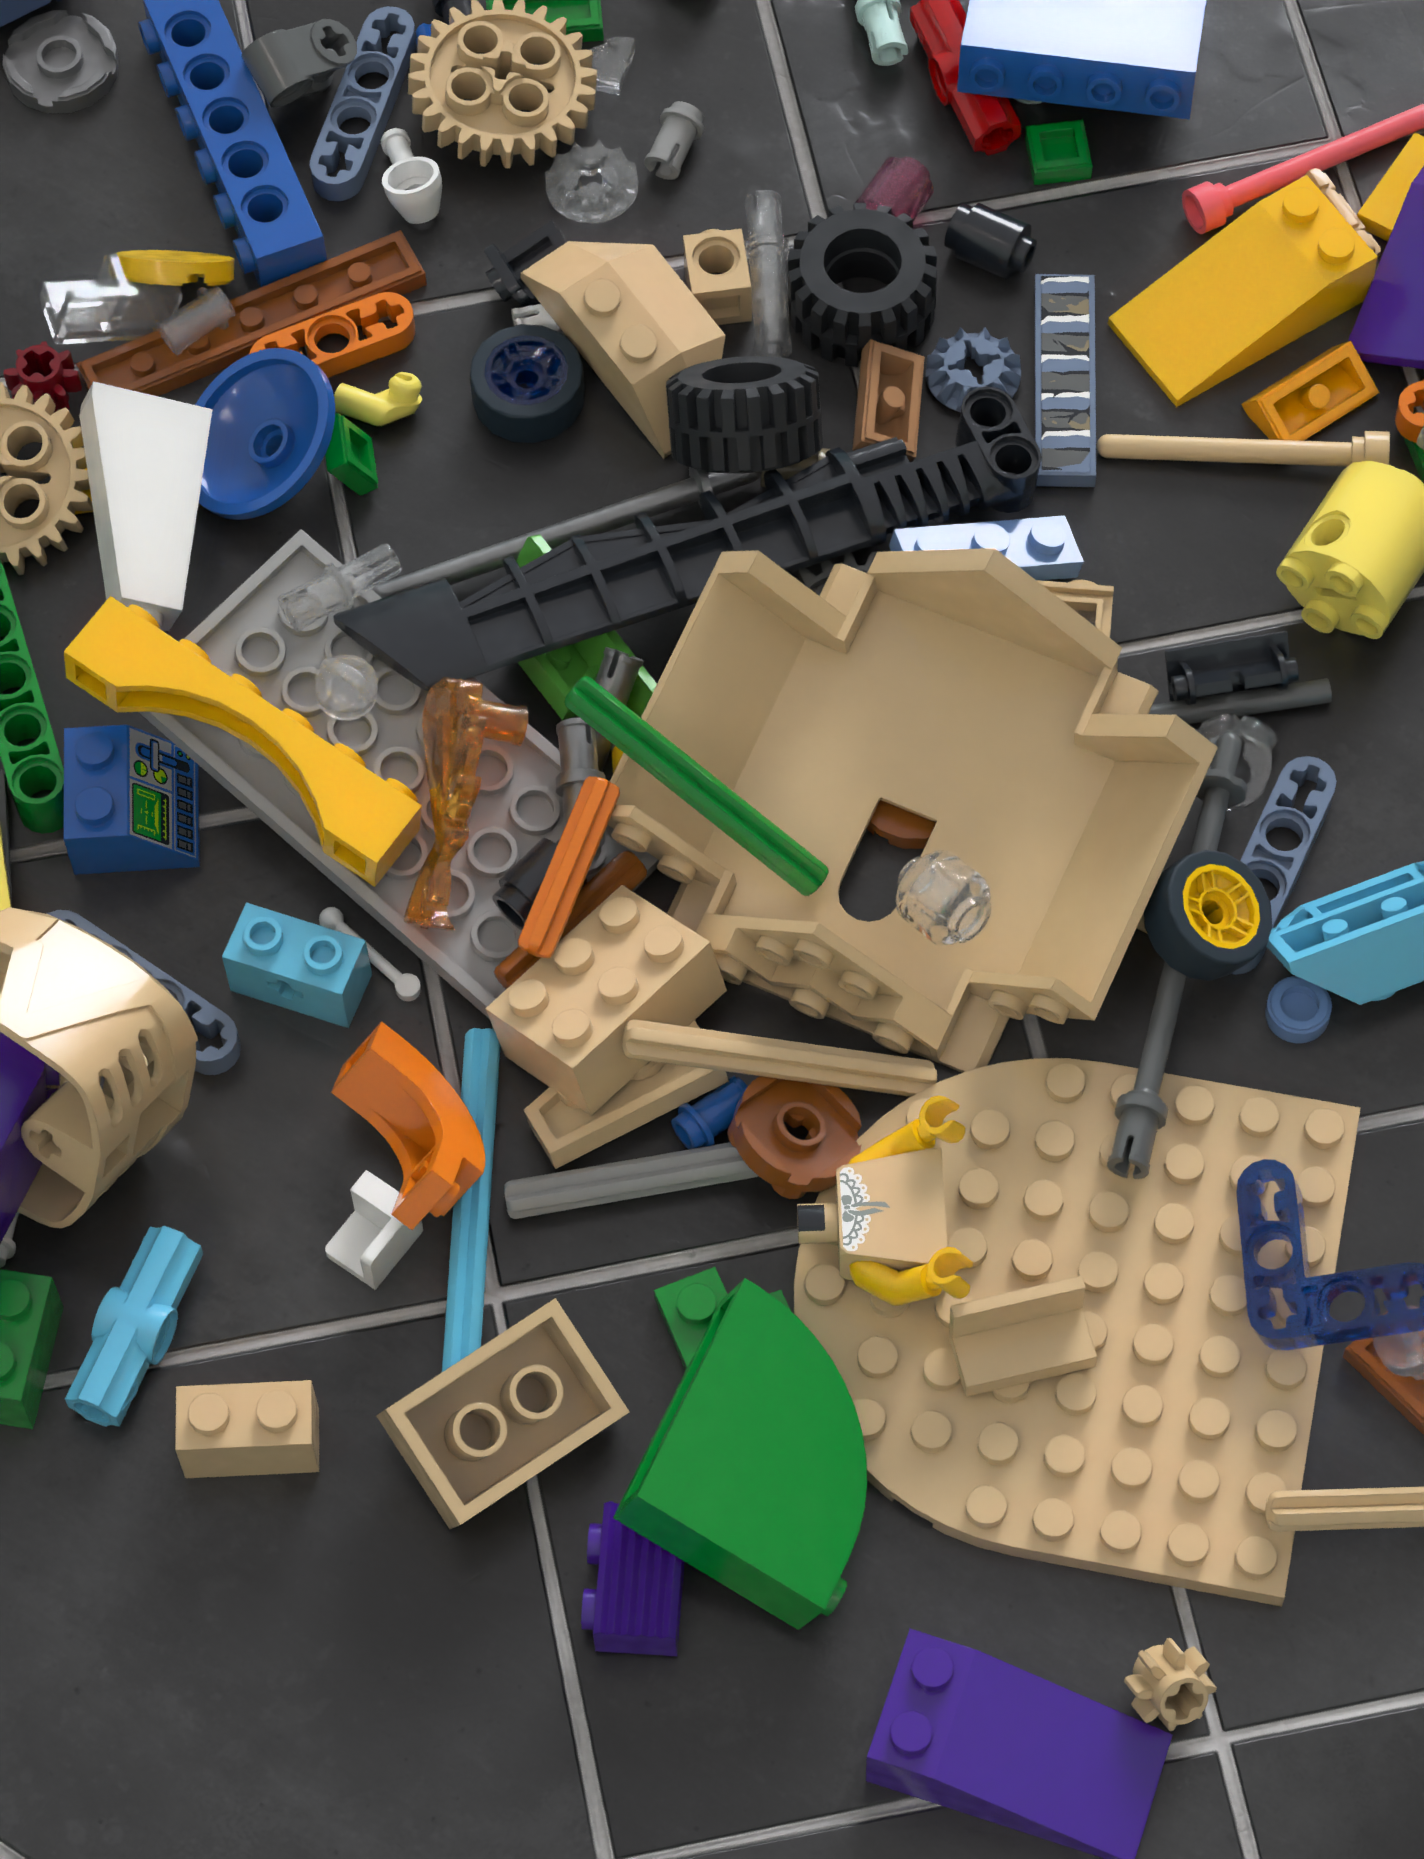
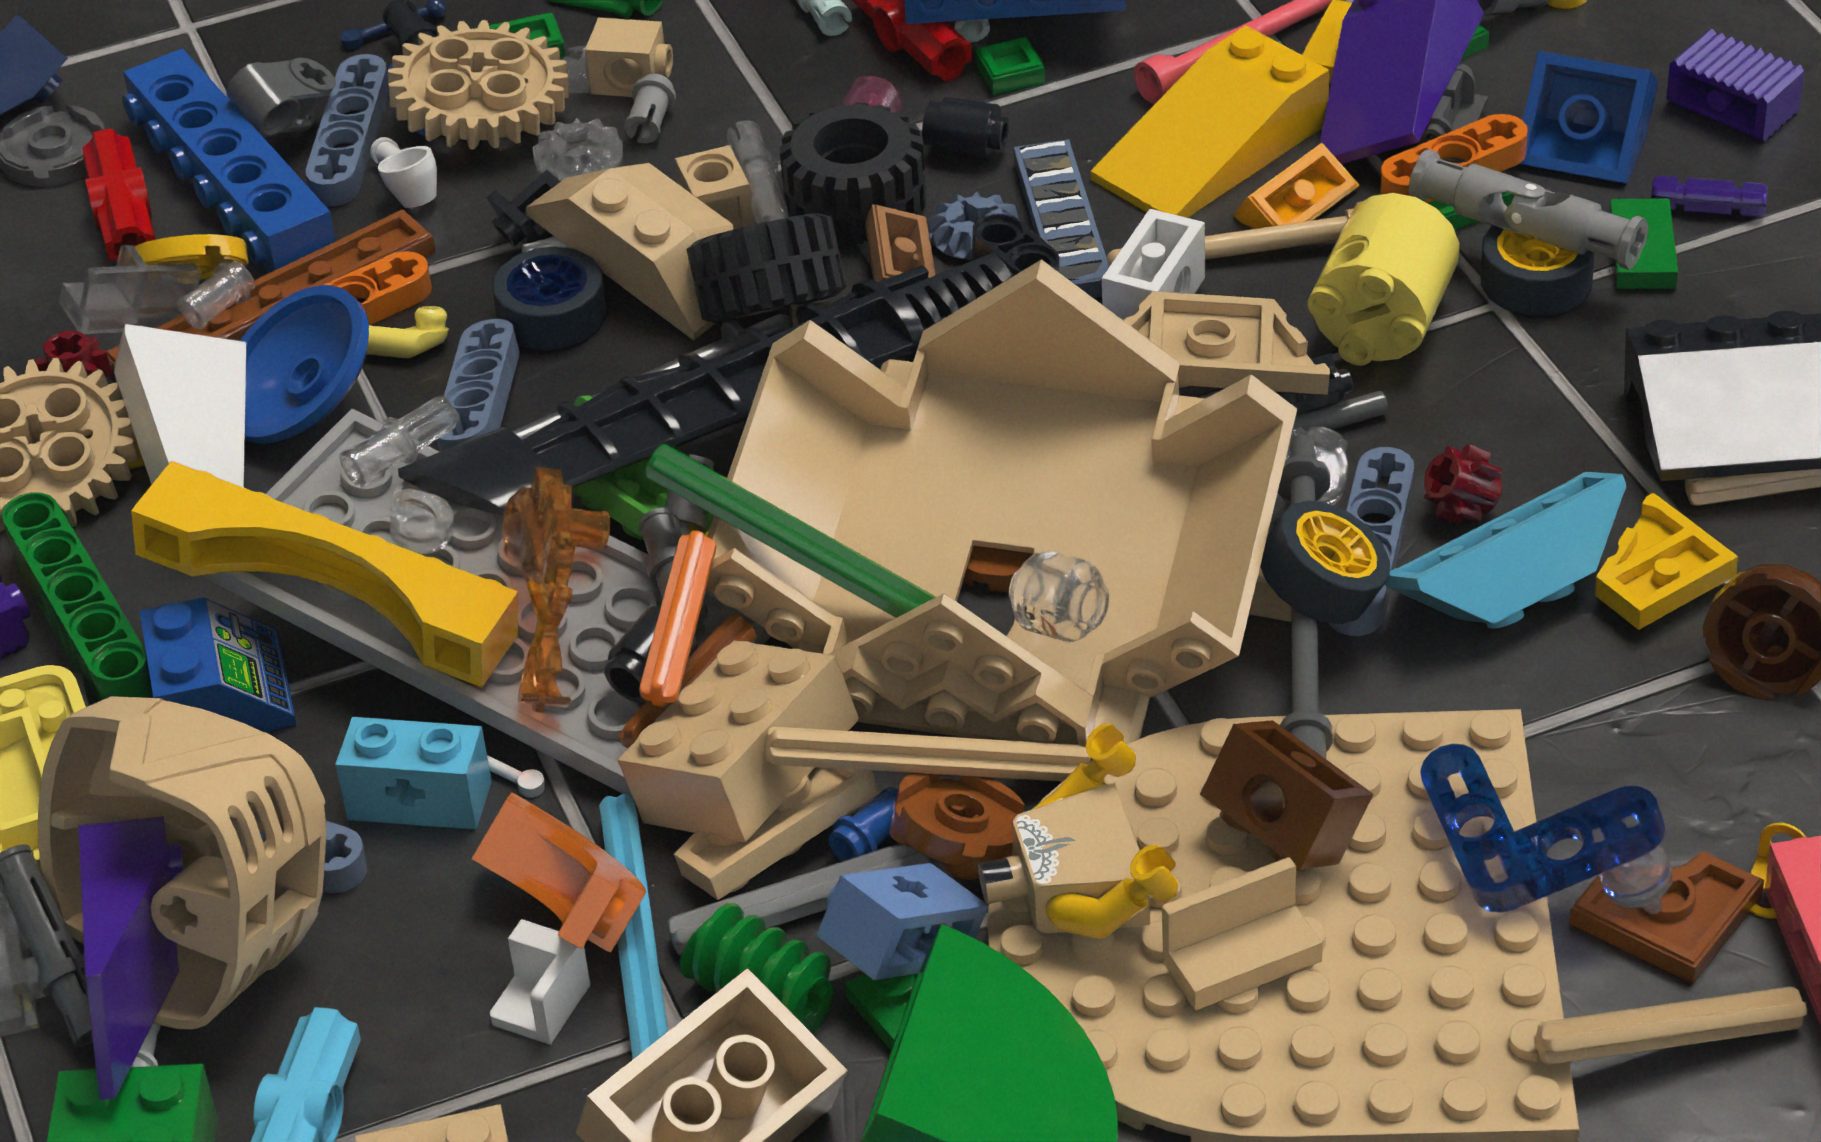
camera: 10 degrees left, 20 degrees down
green tile [325,413,378,496] -> none
medium blue tile [1265,976,1332,1043] -> none
none -> red piece [82,128,156,268]
none -> sand blue beam [434,319,520,452]
none -> tan brick [585,18,673,97]
none -> green piece [679,903,835,1034]
none -> medium blue brick [816,863,989,980]
none -> white brick [1102,209,1205,321]
none -> tan wing [1124,291,1330,395]
none -> reddish brown brick [1200,720,1374,871]
none -> dark red gear [1424,443,1502,525]

